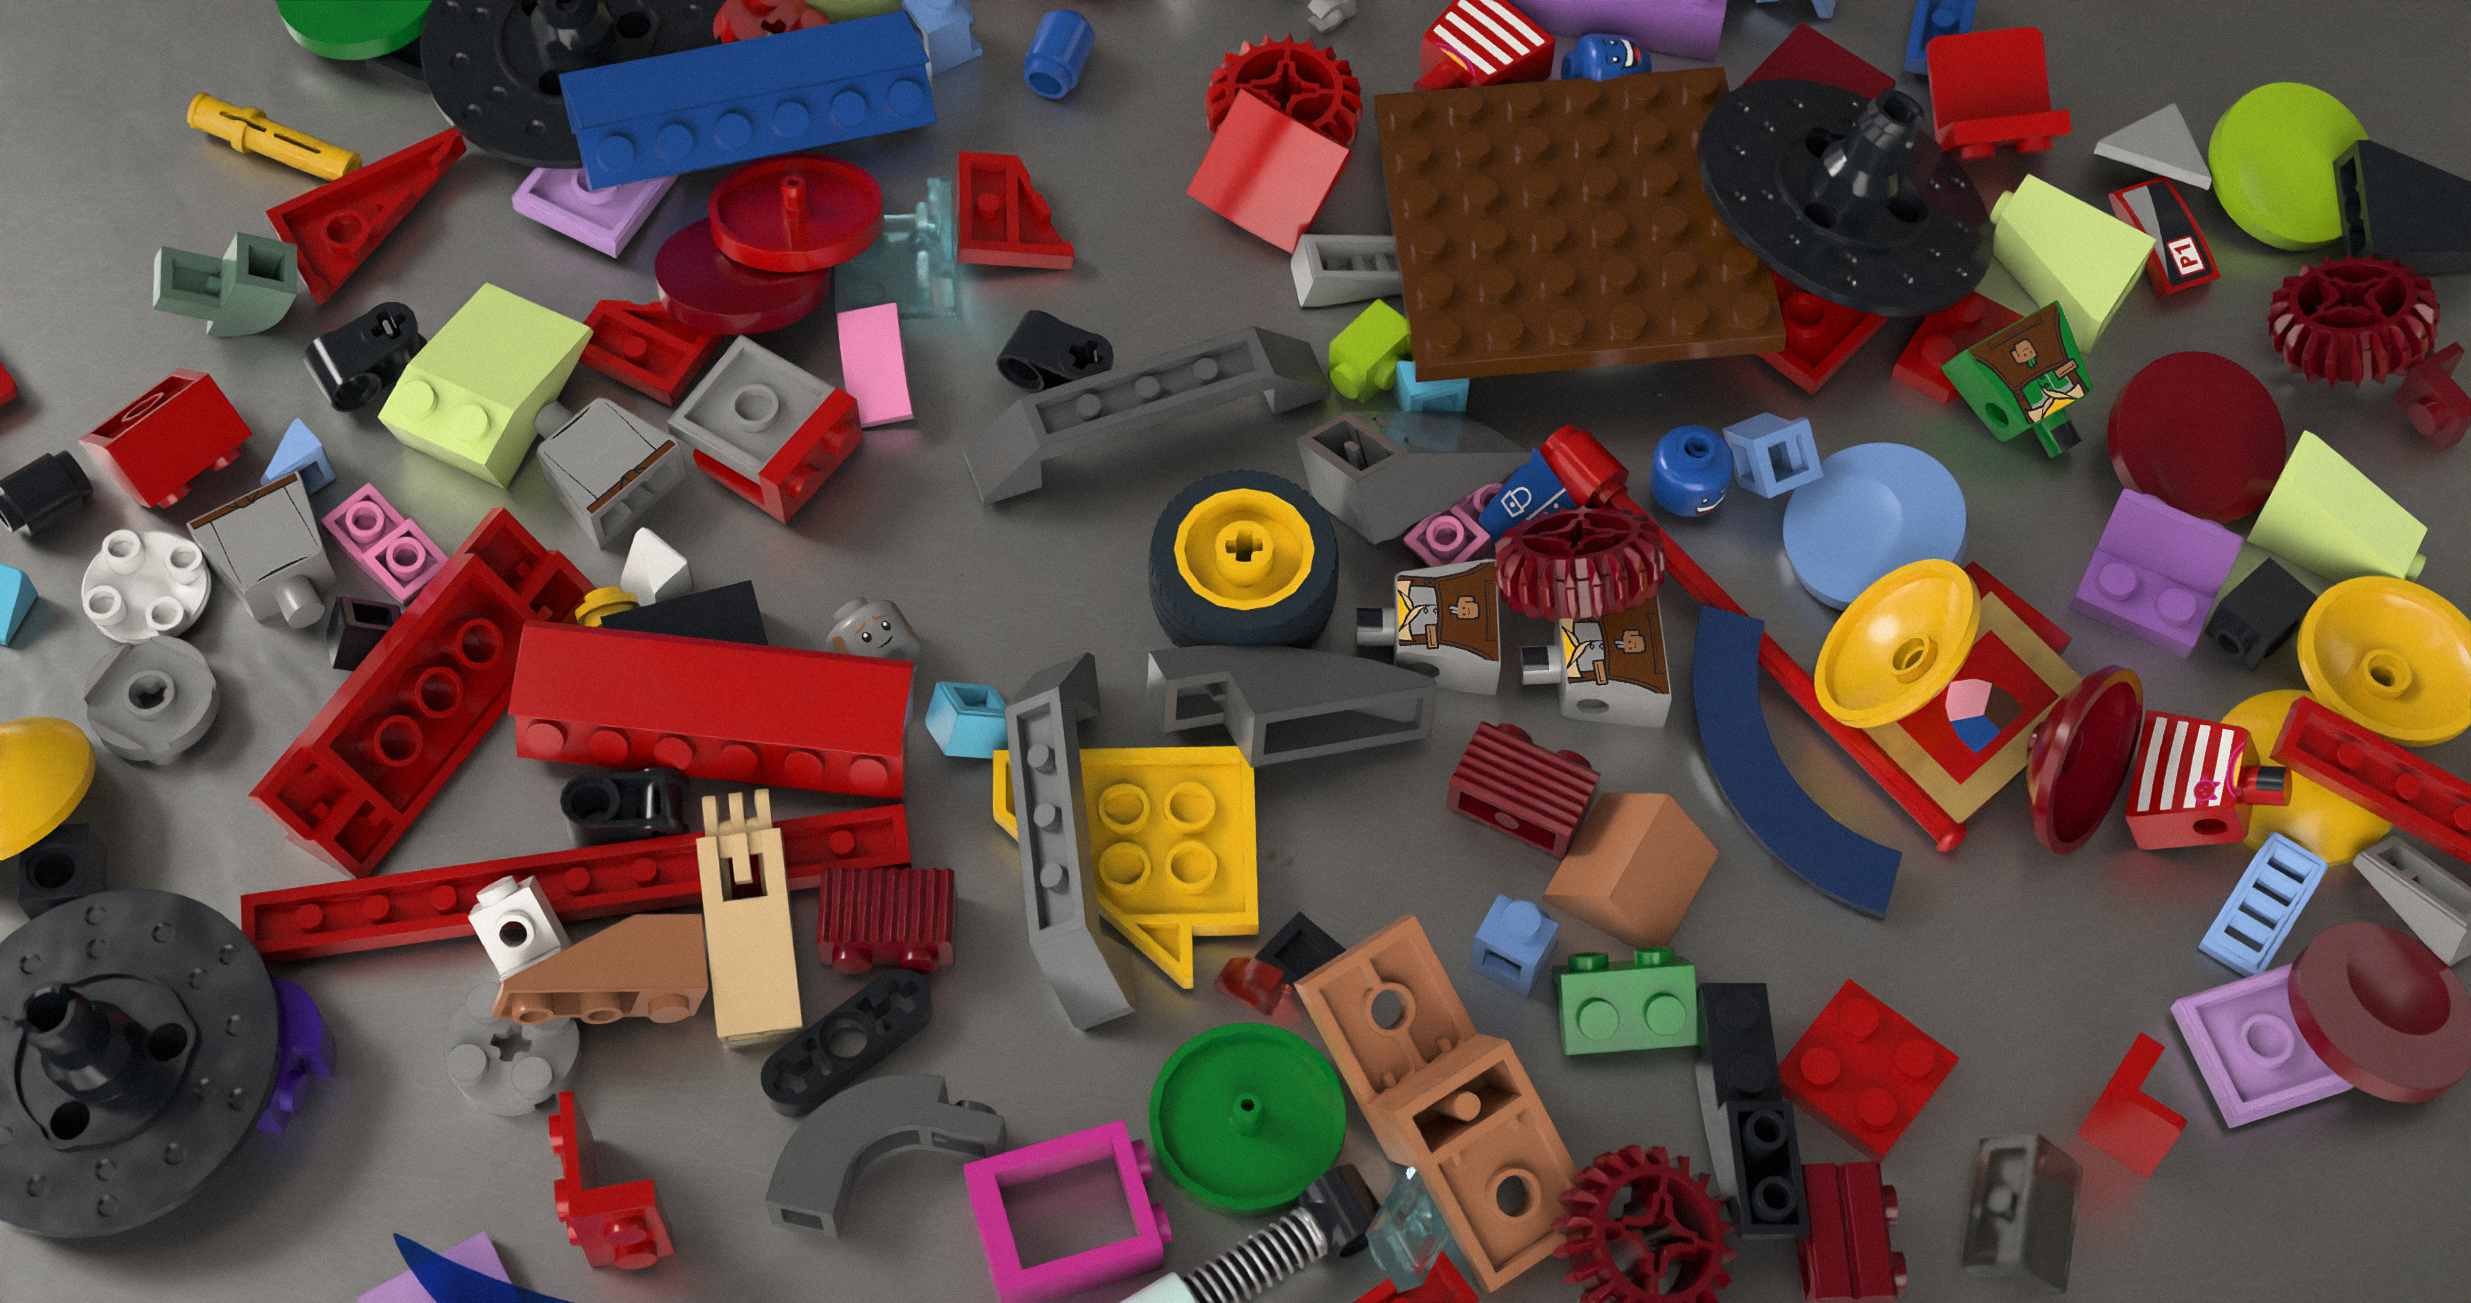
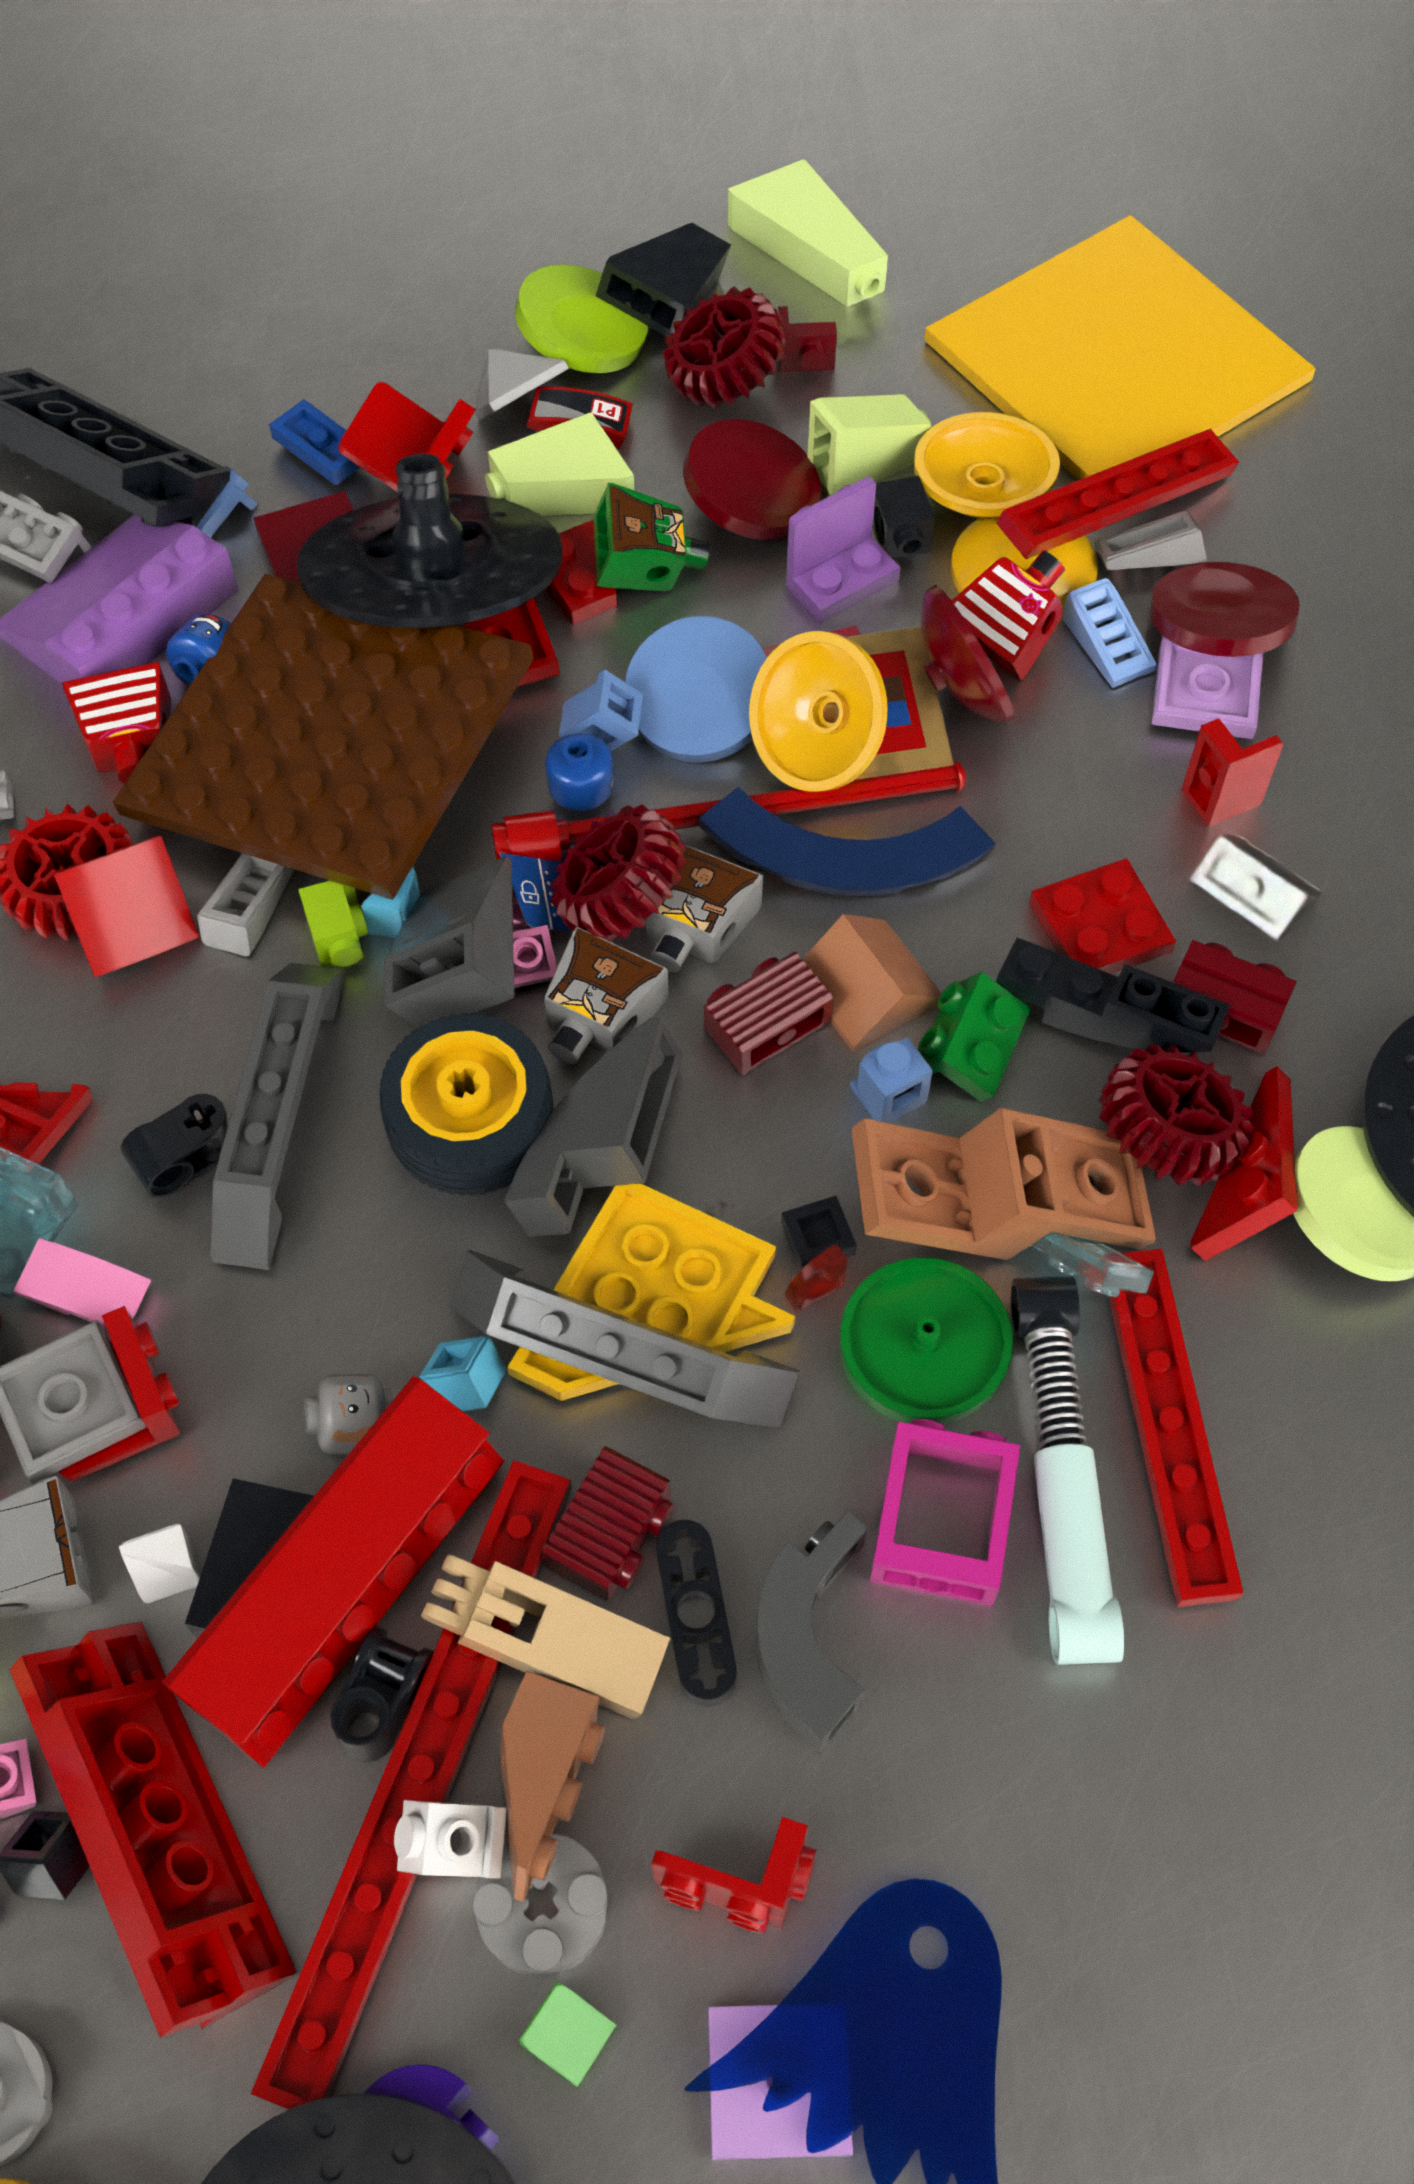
camera: 60 degrees left, 0 degrees up
yellow plate [575,586,640,628] -> none
none -> slope [518,1980,617,2088]

